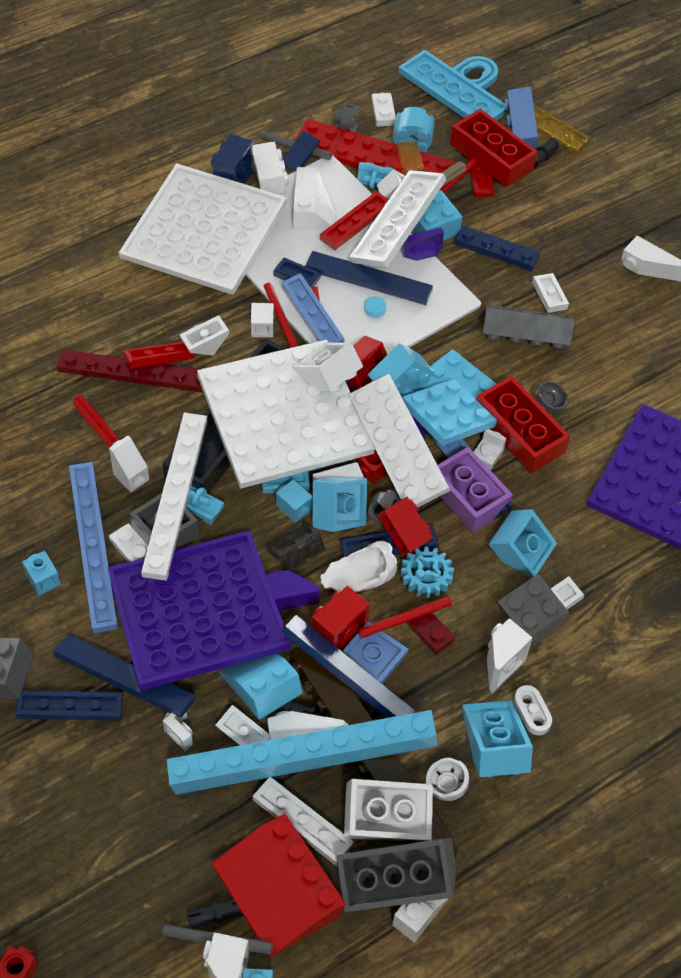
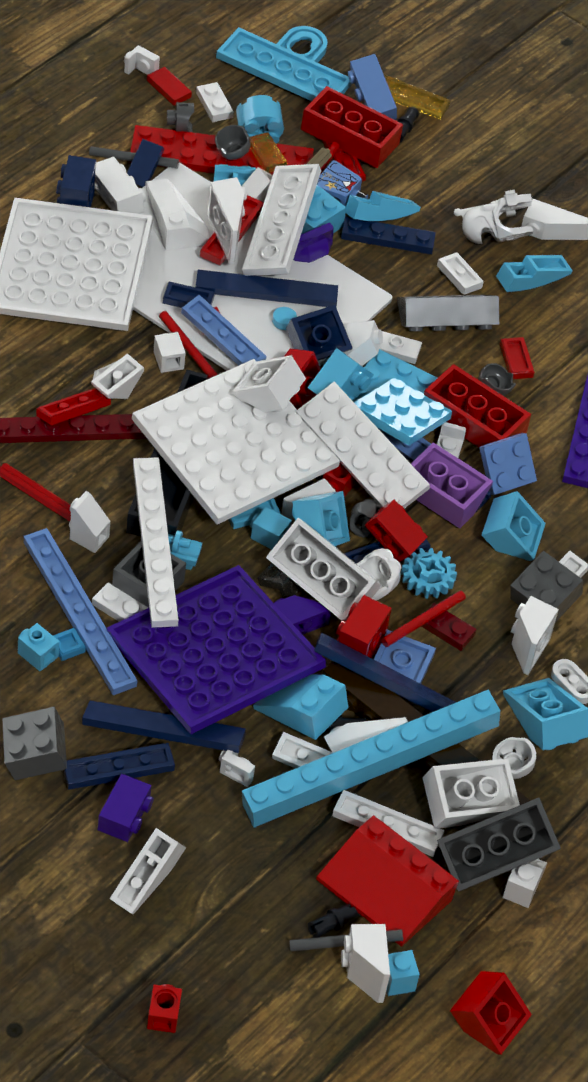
camera: 20 degrees left, 5 degrees down
none -> dark azure tile [53,628,86,661]
none -> dark purple brick [98,773,154,842]
none -> white slope [110,828,186,914]
none -> white bracket [124,45,160,75]
none -> red tile [147,67,192,106]
none -> white slope [207,177,247,264]
none -> dark grey hair [215,125,251,160]
none -> white slope [266,518,382,621]
none -> dark blue slope [286,305,353,361]
none -> medium blue torso [317,160,368,207]
none -> white slope [343,320,383,366]
none -> medium azure slope [346,191,421,221]
none -> white plate [379,331,422,364]
none -> white helmet [454,190,533,244]
none -> medium blue plate [479,433,537,495]
none -> medium azure slope [496,255,573,292]
none -> red tile [500,337,535,379]

